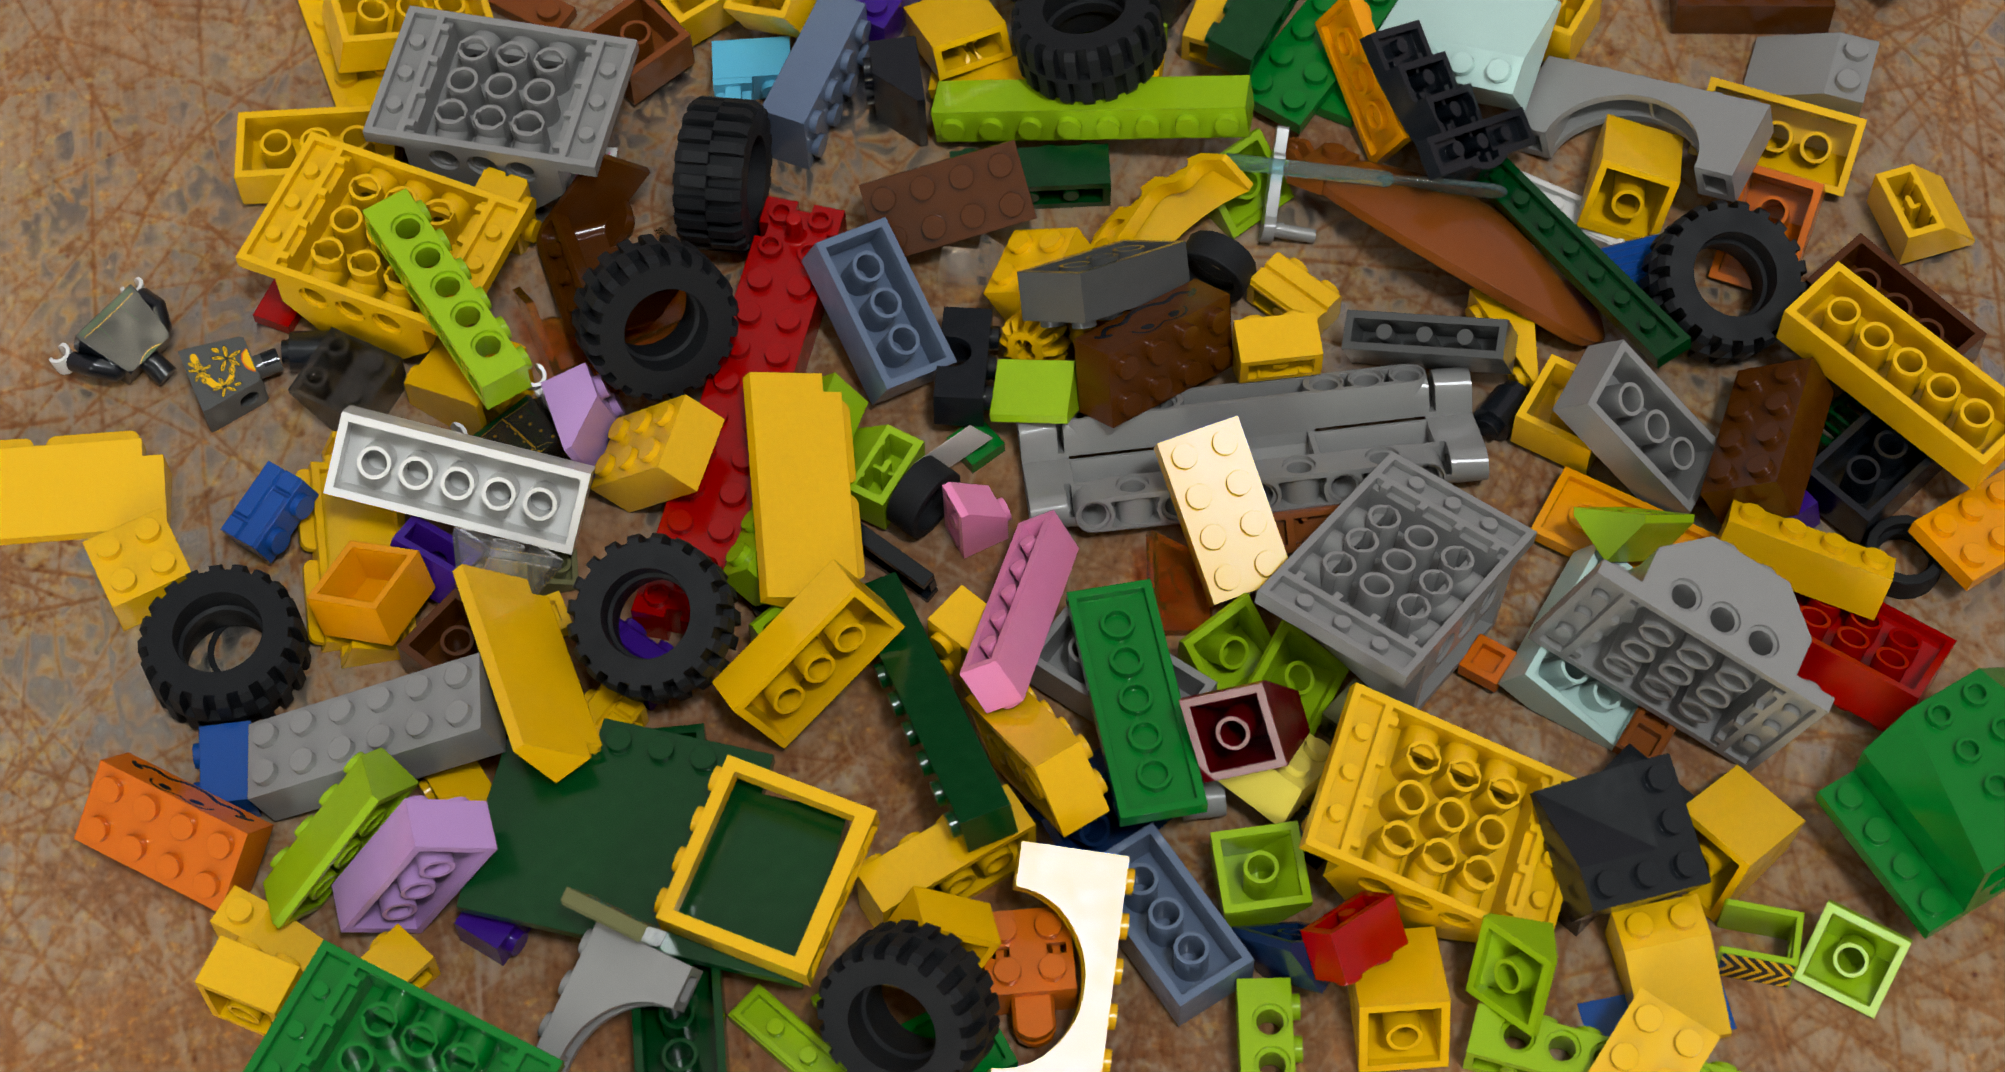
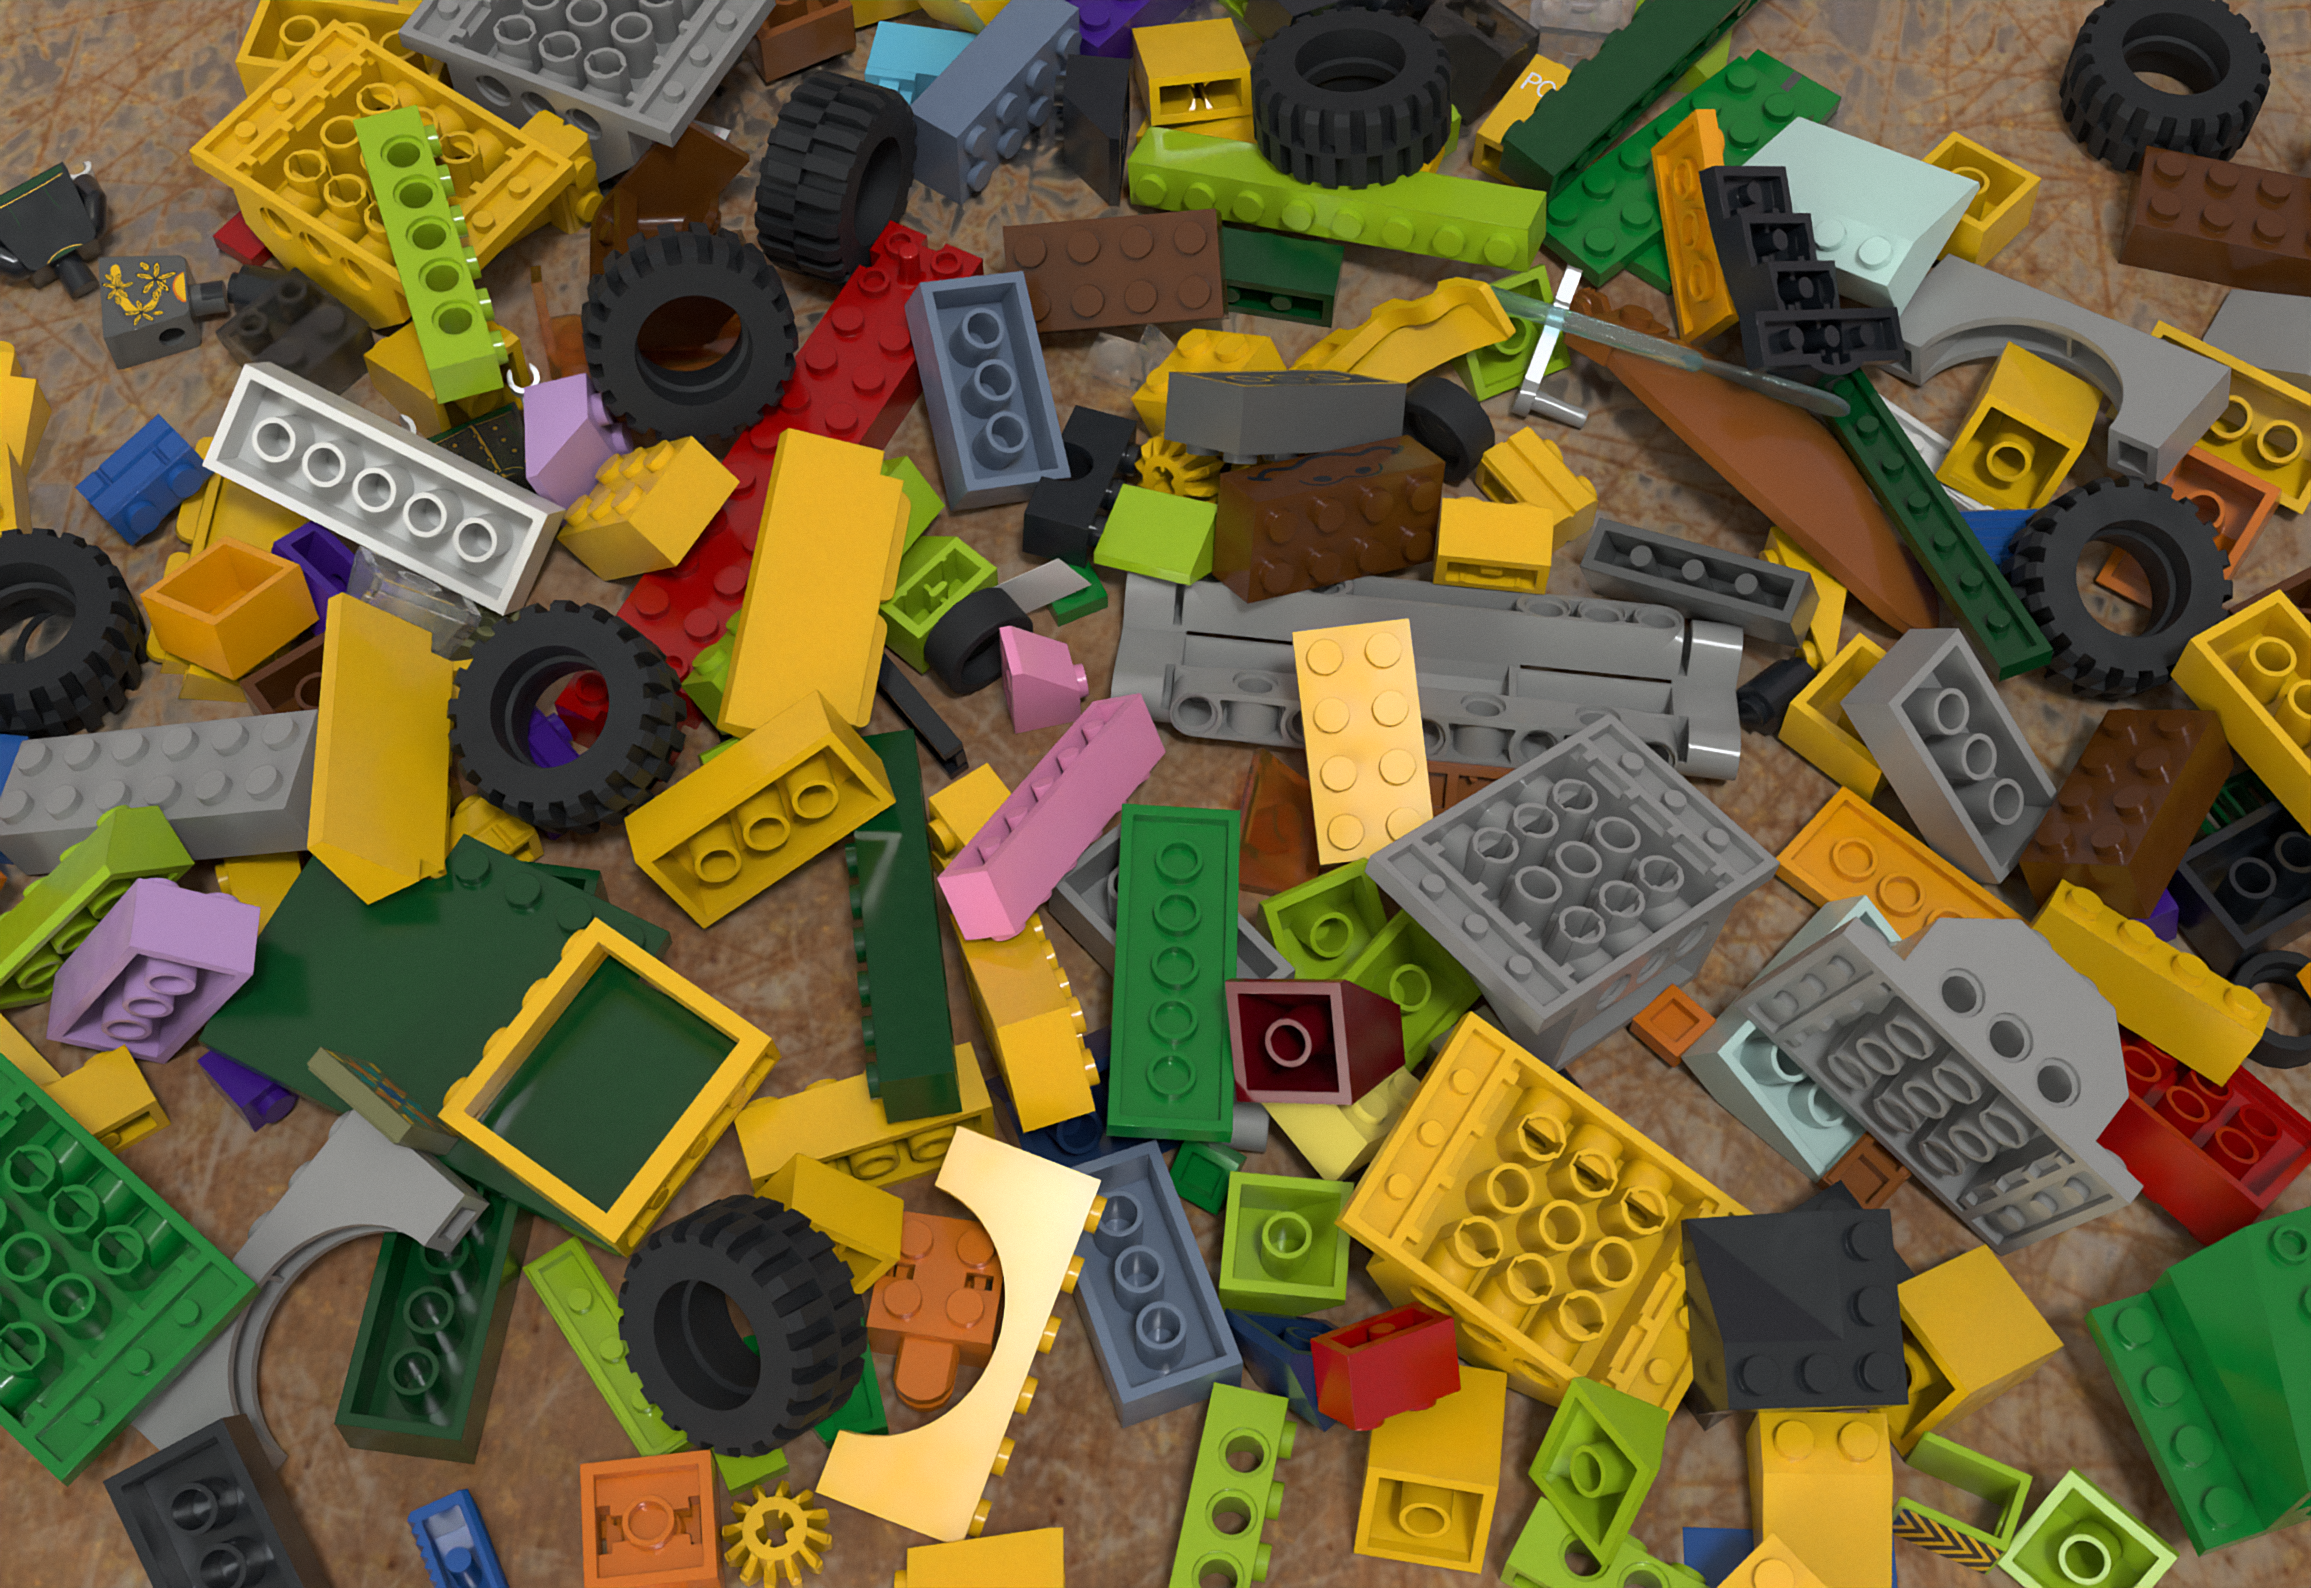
camera: 10 degrees right, 0 degrees up
lime slope [1574,507,1695,562] -> none
none -> green plate [1169,1140,1247,1216]

